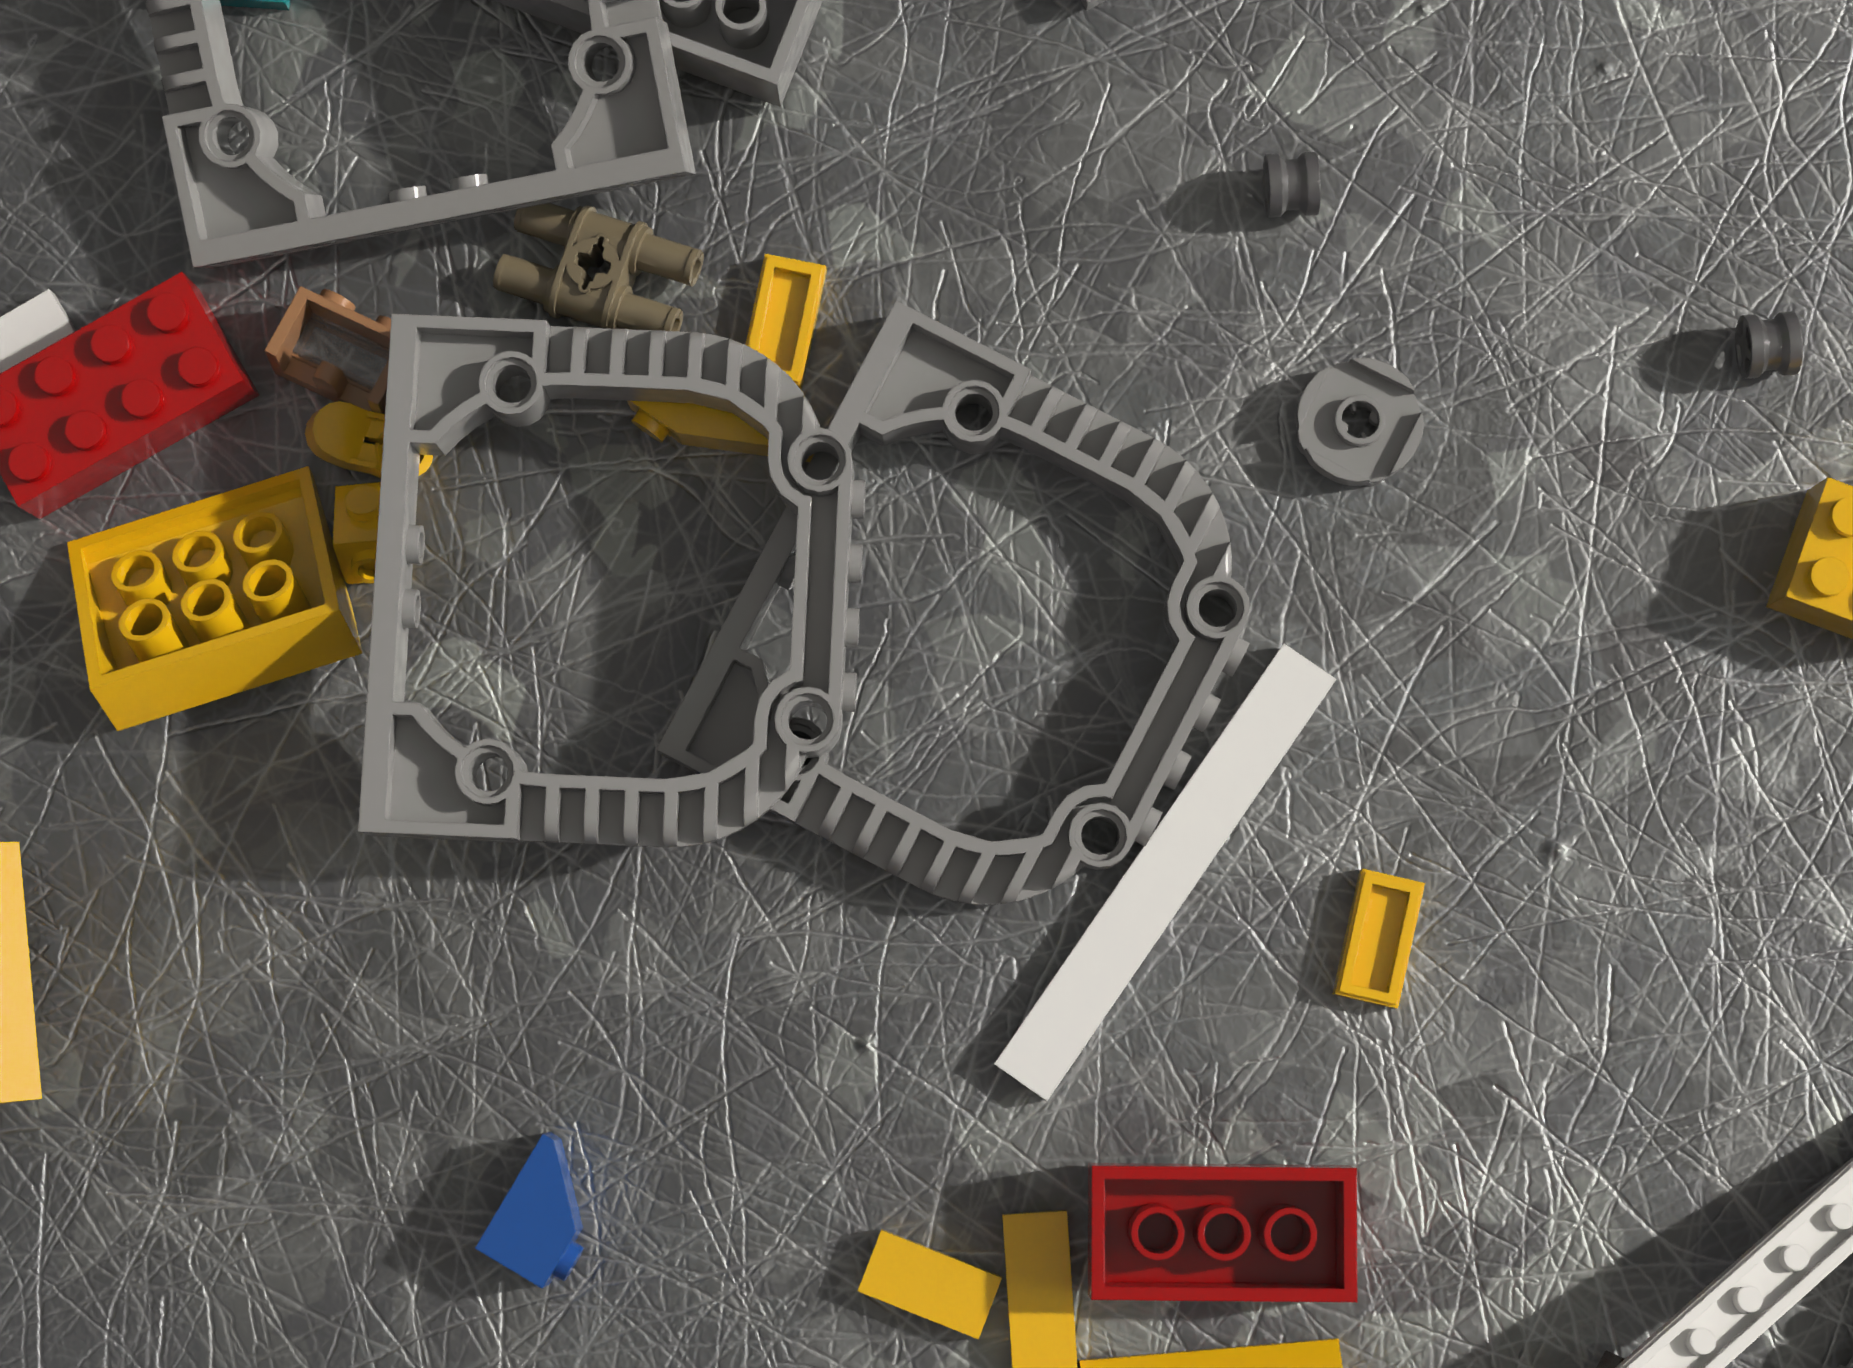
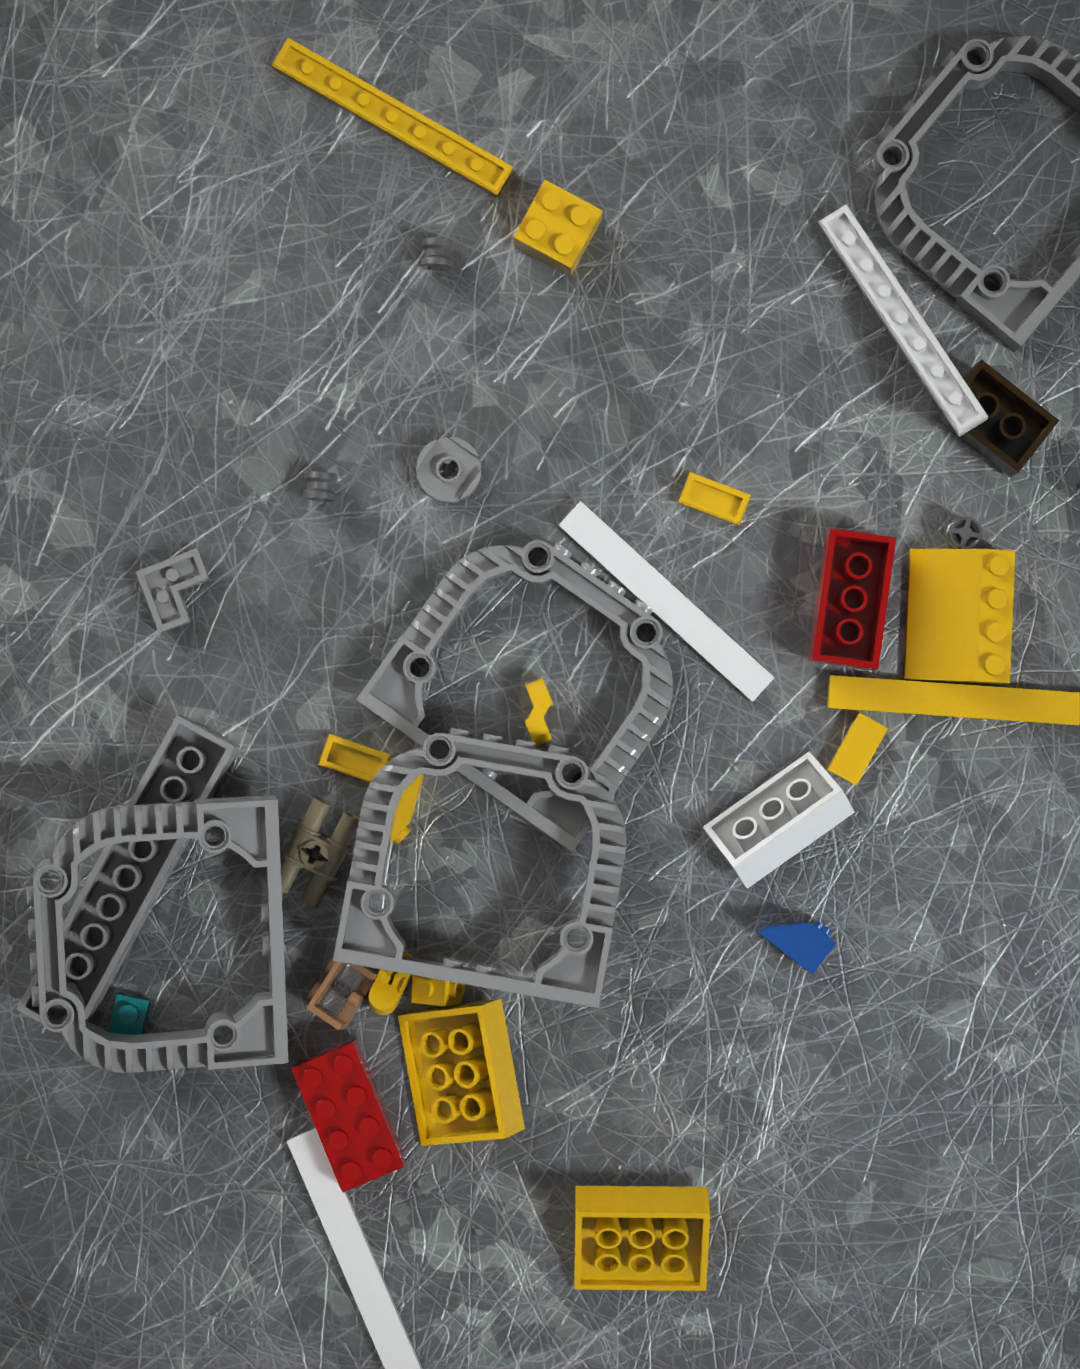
camera: 85 degrees left, 5 degrees up
none -> yellow piece [524,678,553,747]
none -> white slope [703,751,855,889]

